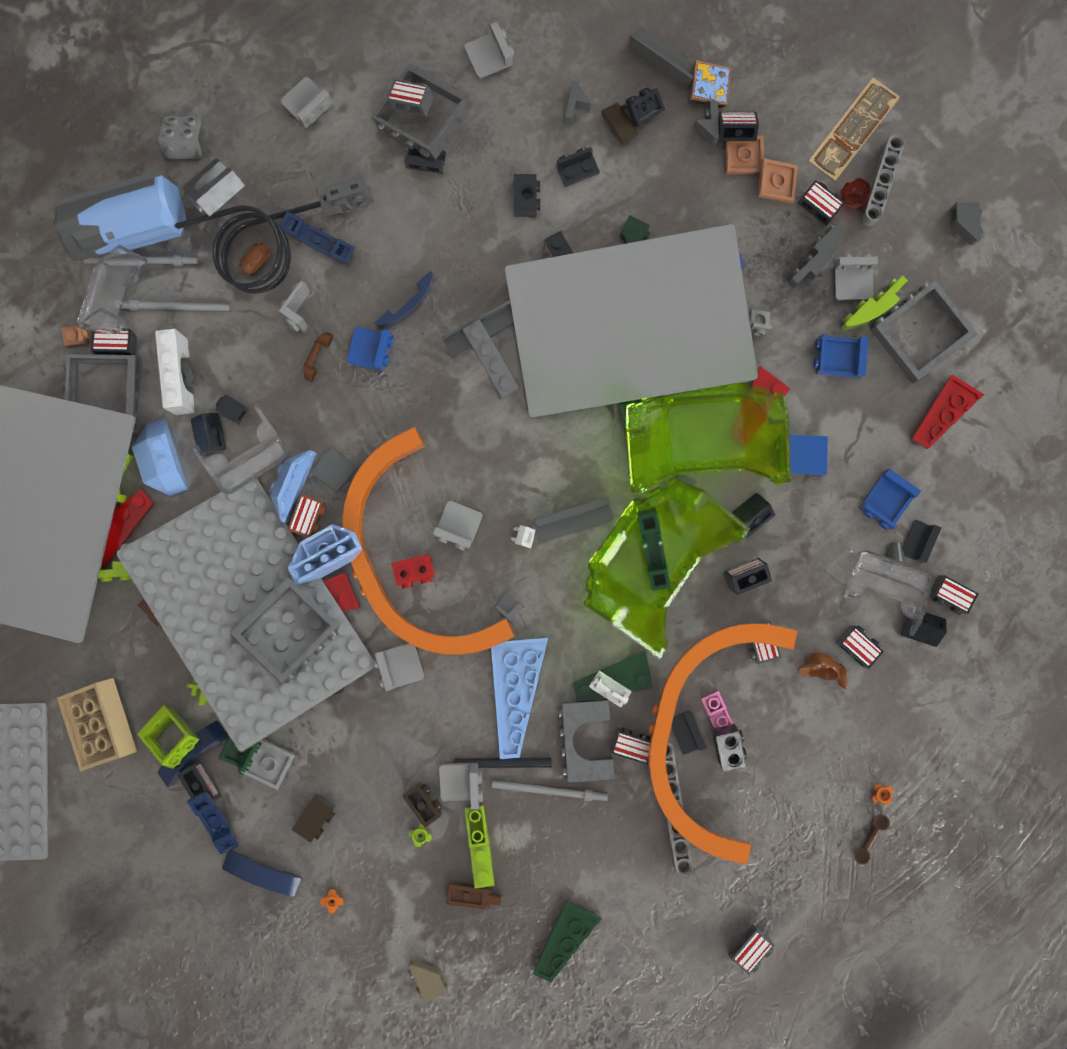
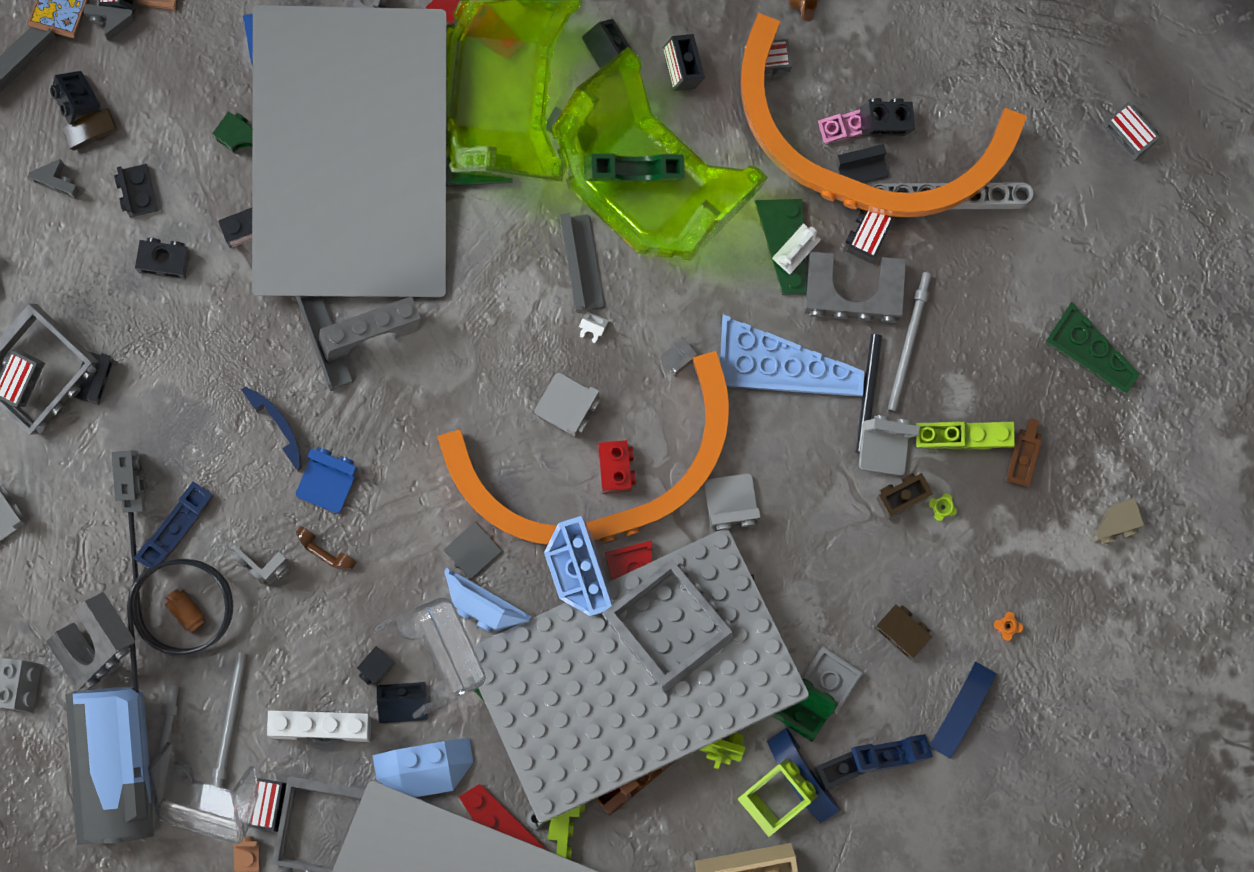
camera: 85 degrees left, 5 degrees down
brick [288,494,327,537] -> none

